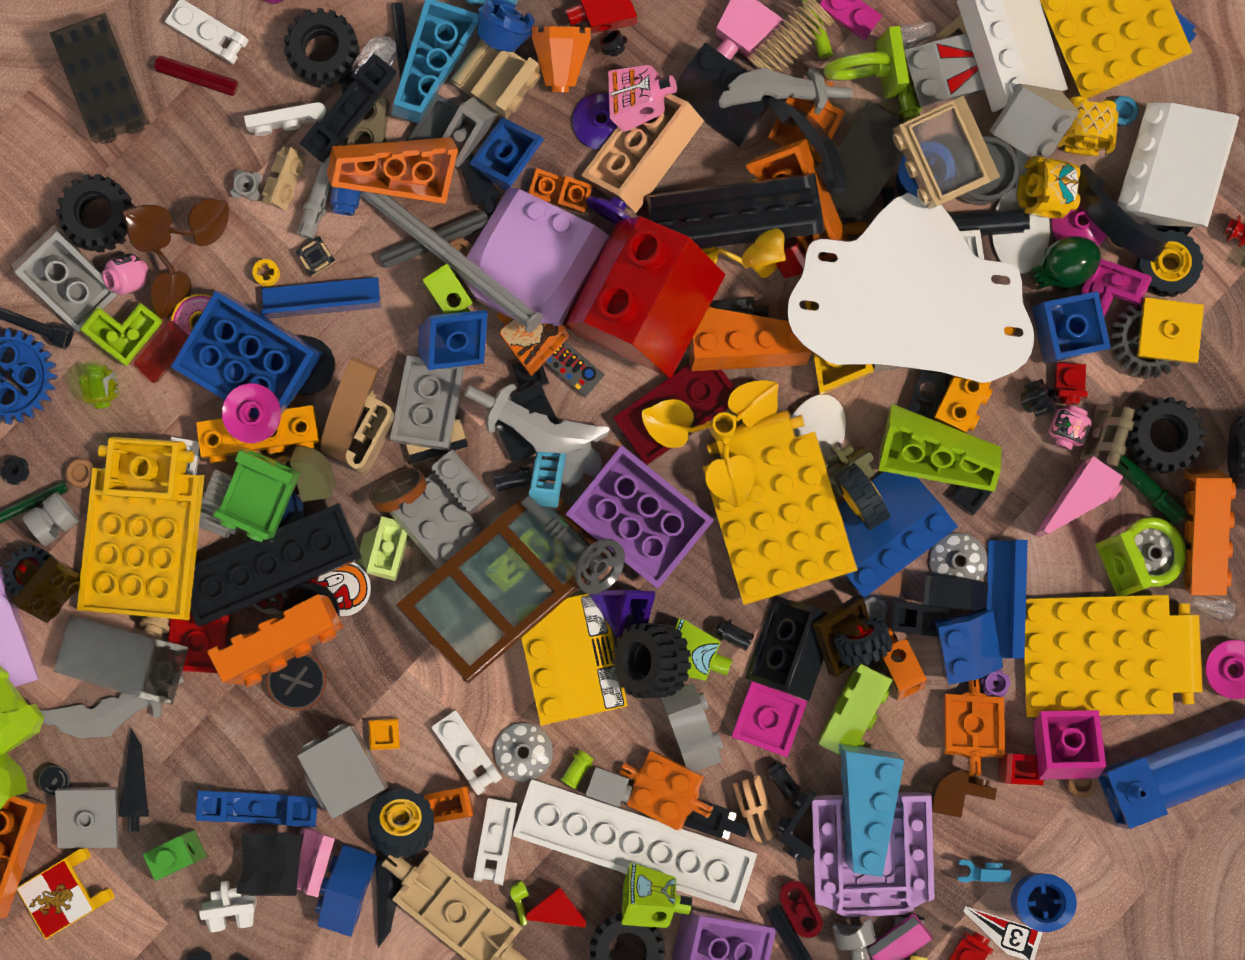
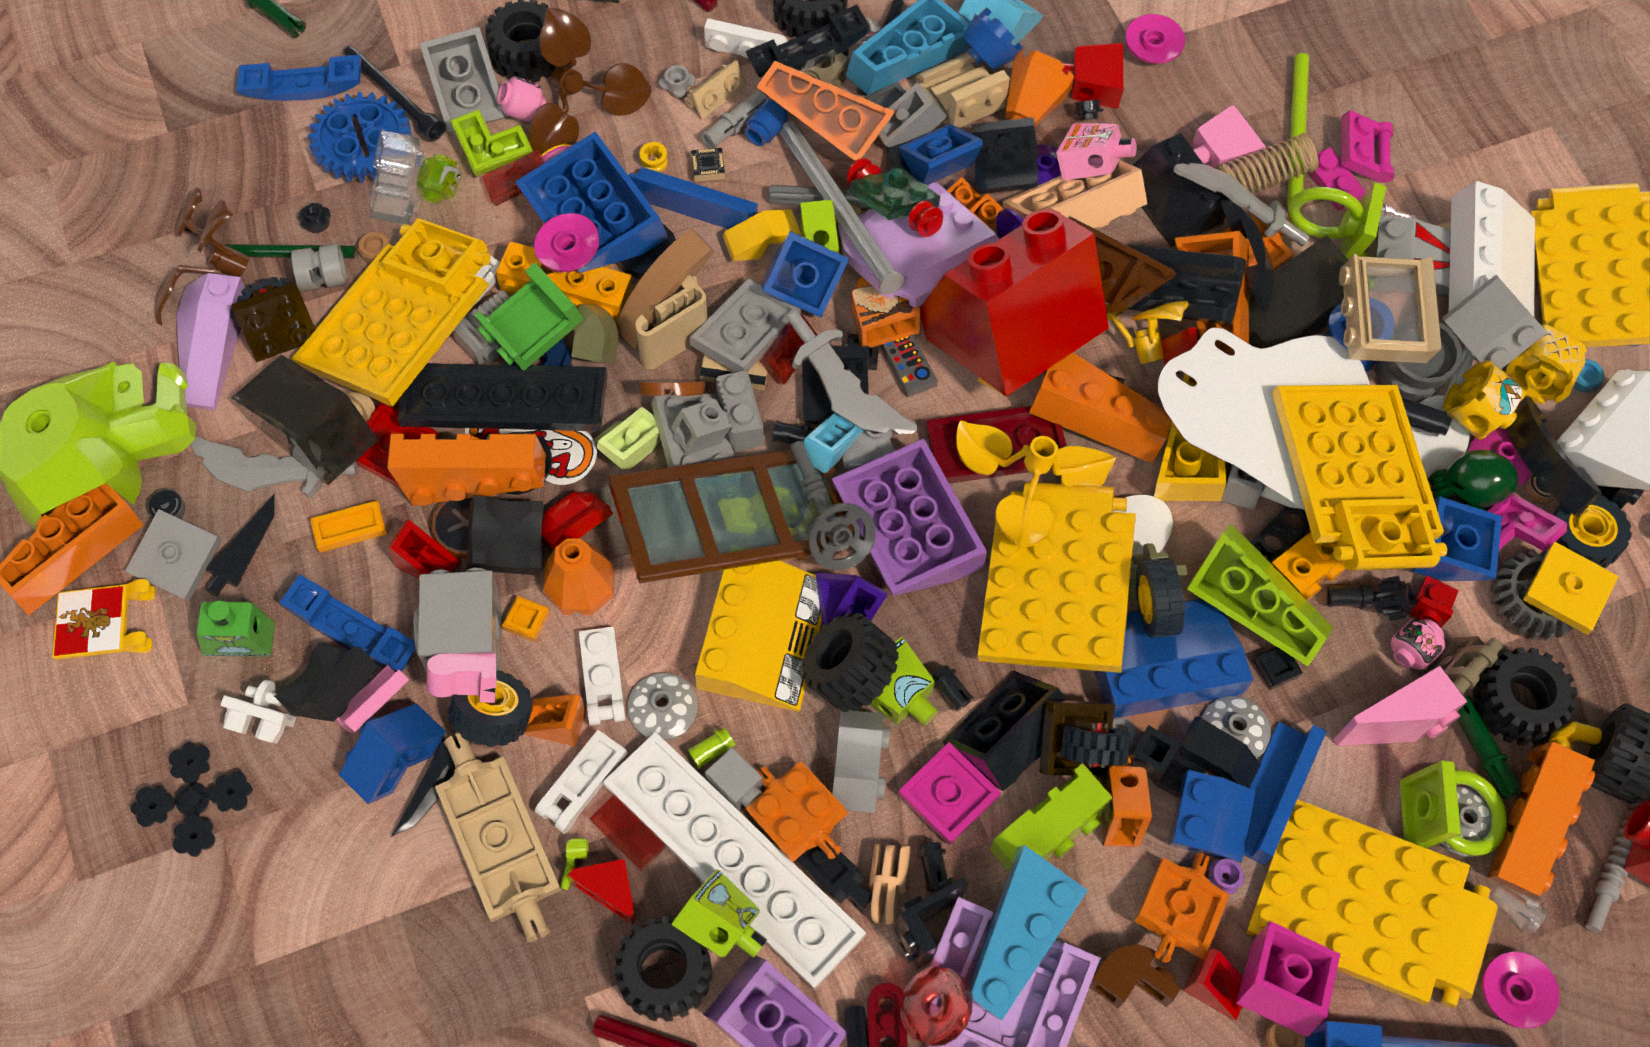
camera: 25 degrees right, 20 degrees down
none -> light orange tile [310,500,387,553]
none -> clear brick [370,130,425,225]
none -> red slope [387,520,460,579]
none -> bright pink leg [426,653,496,702]
none -> black brick [467,495,543,575]
none -> red slope [541,492,614,550]
none -> orange cone [543,539,615,615]
none -> clear red plate [589,795,666,872]
none -> light grey brick [671,399,732,454]
none -> yellow slope [722,209,802,261]
none -> clear red plate [760,314,818,384]
none -> clear green plate [847,158,943,237]
none -> clear red tile [900,966,973,1047]
none -> black bracket [972,117,1038,194]
none -> reddish brown wing [1068,216,1176,317]
none -> yellow plate [1272,385,1447,571]
none -> black pin [1327,583,1374,610]
none -> yellow arm [1548,722,1602,750]

